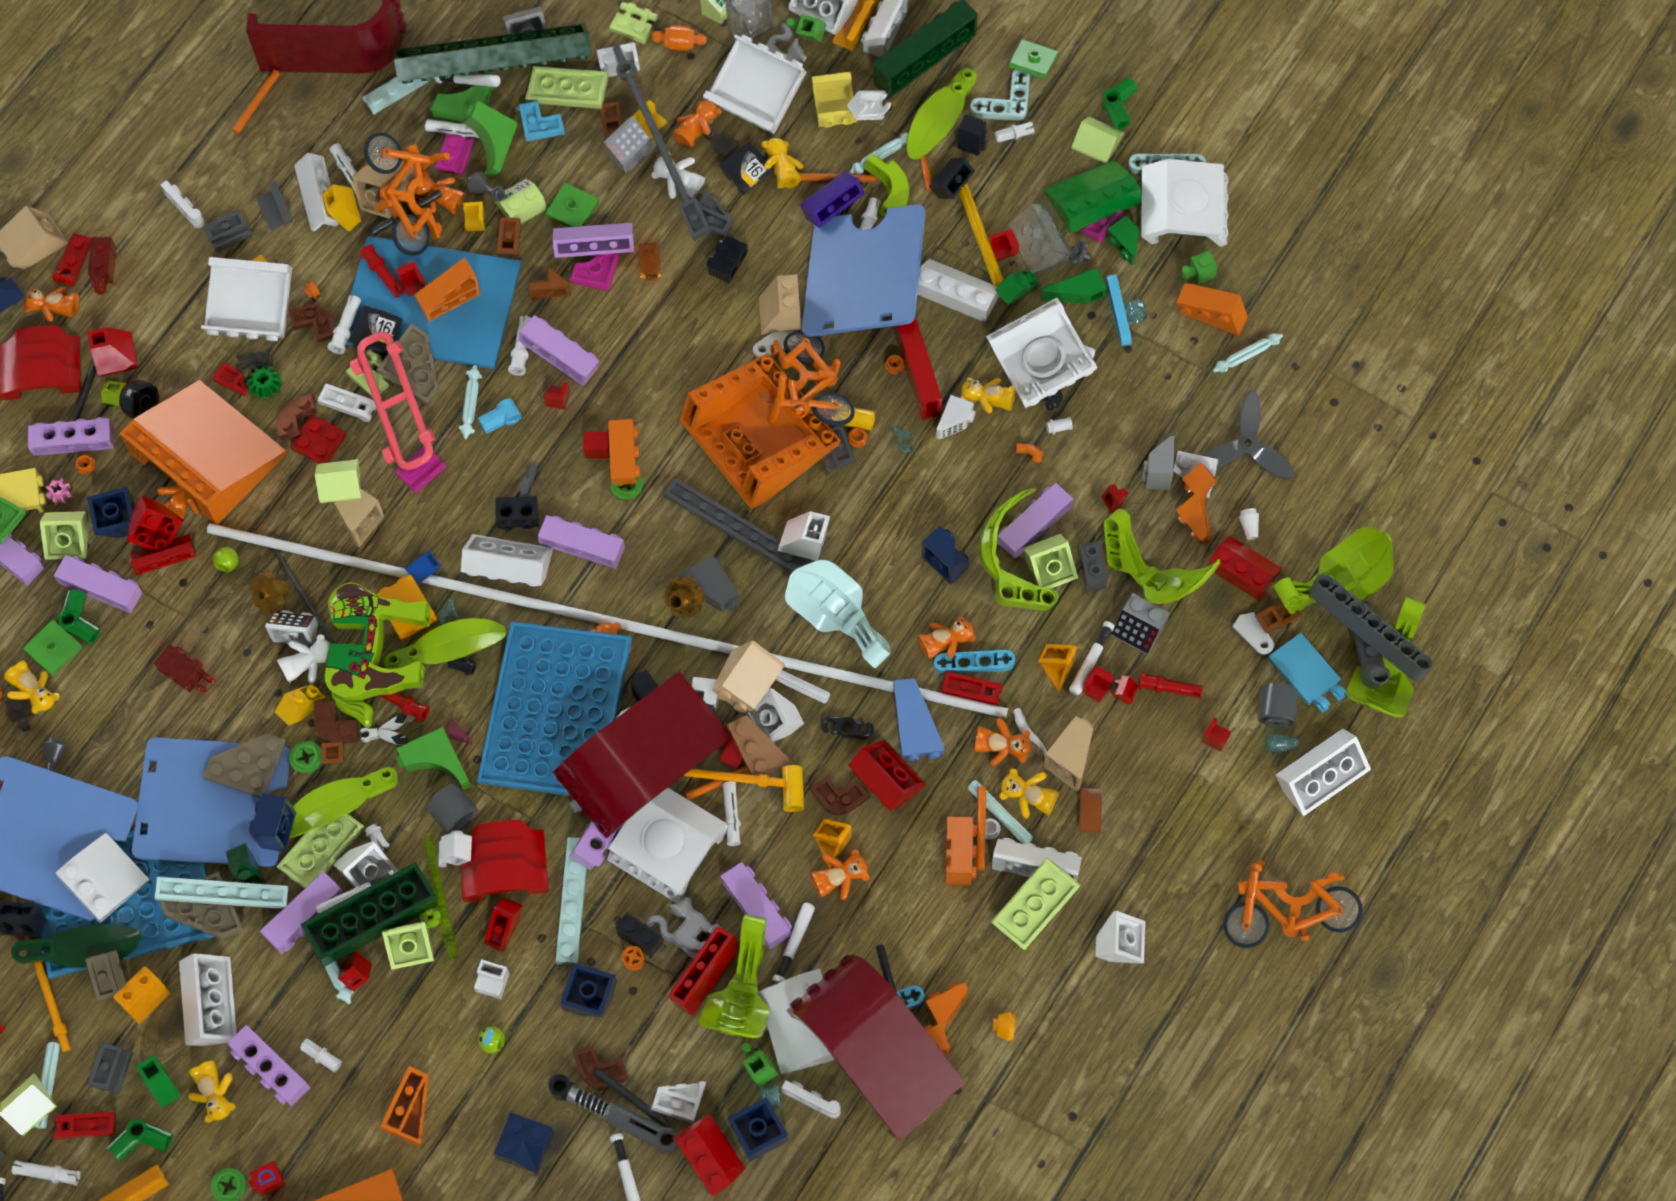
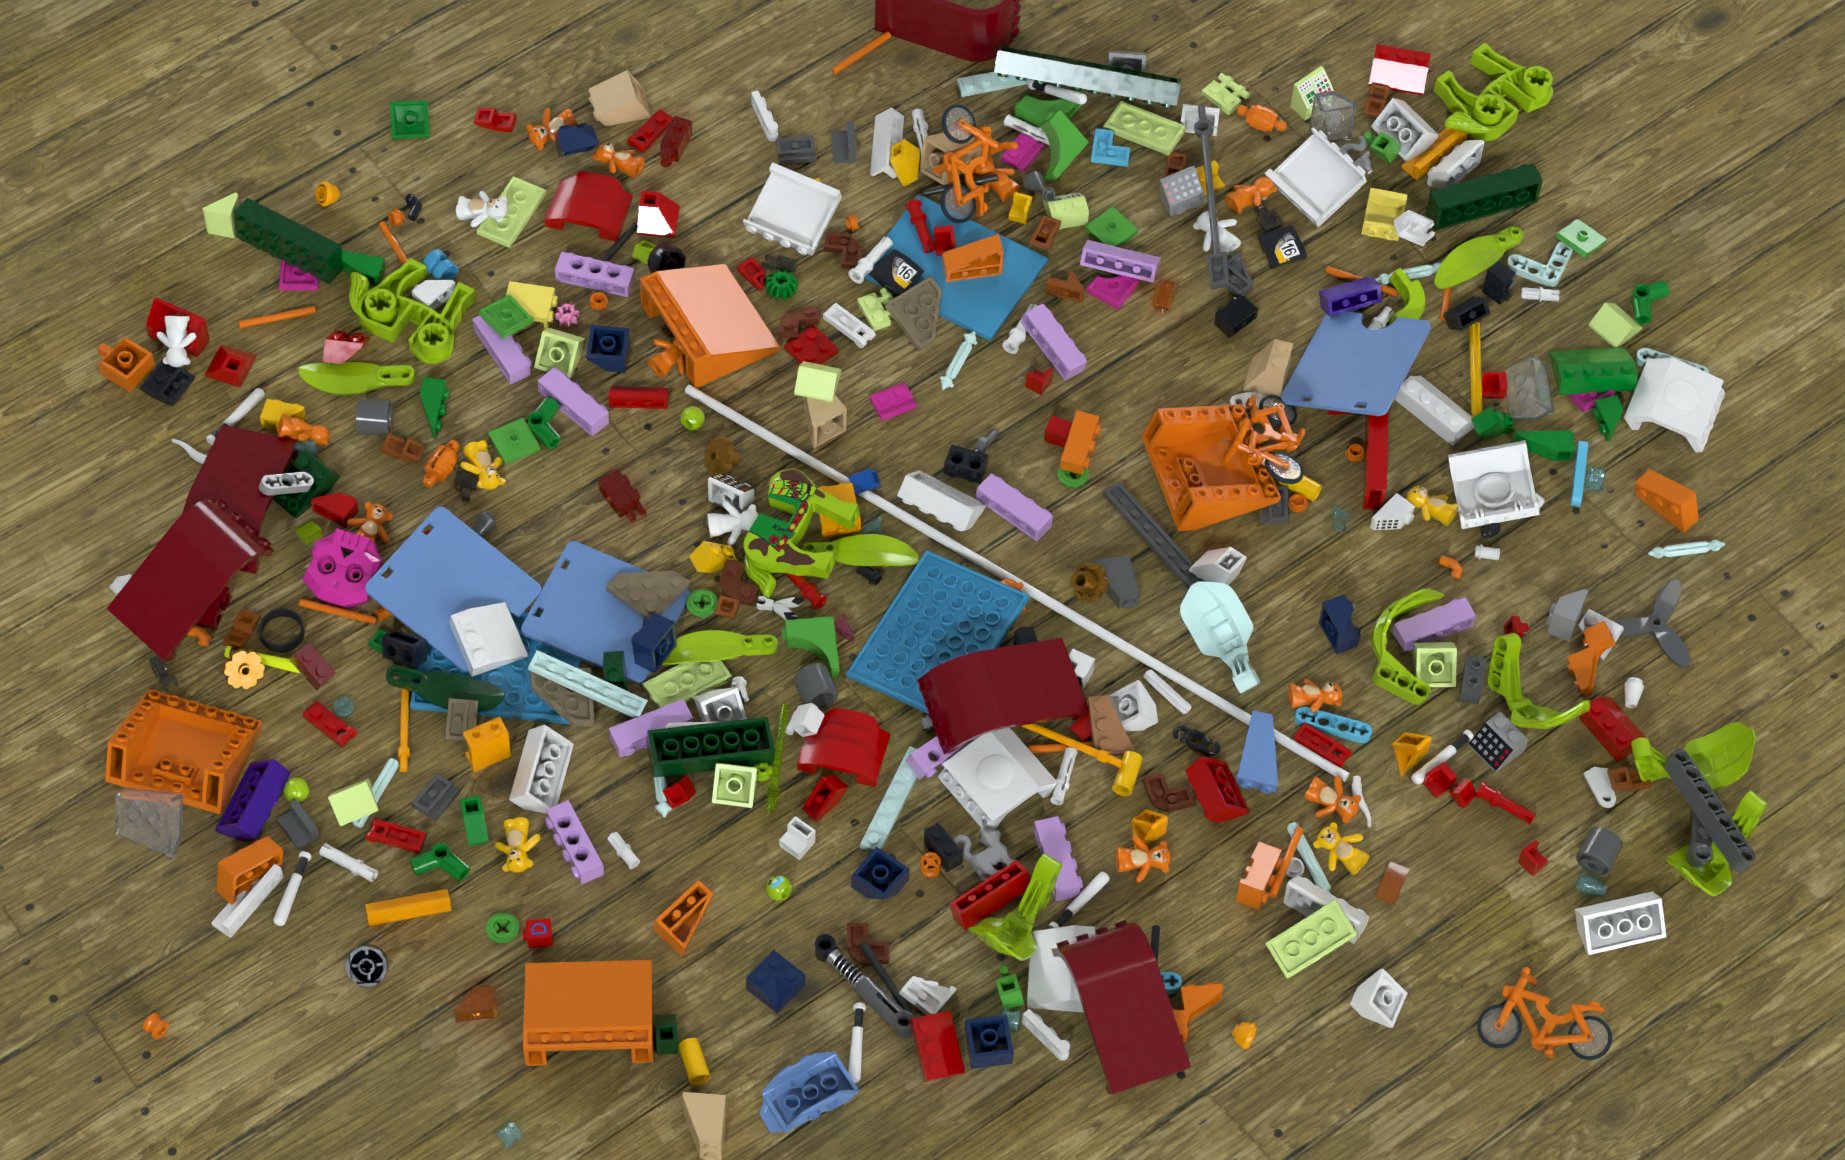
camera: 15 degrees right, 10 degrees down
red slope [127,496,183,552] -> none
dark grey axle [275,552,336,644] -> none
coral bar [350,331,435,470] -> none
medium azure piece [478,398,522,434] -> none
tan slope [712,640,785,714] -> none
yellow piece [761,138,803,189] -> none
tan slope [1044,716,1093,792] -> none
dark grey plant [1068,240,1091,265] -> none
bright green brick [1180,251,1217,285] -> none
medium azure tile [1268,633,1346,713] -> none

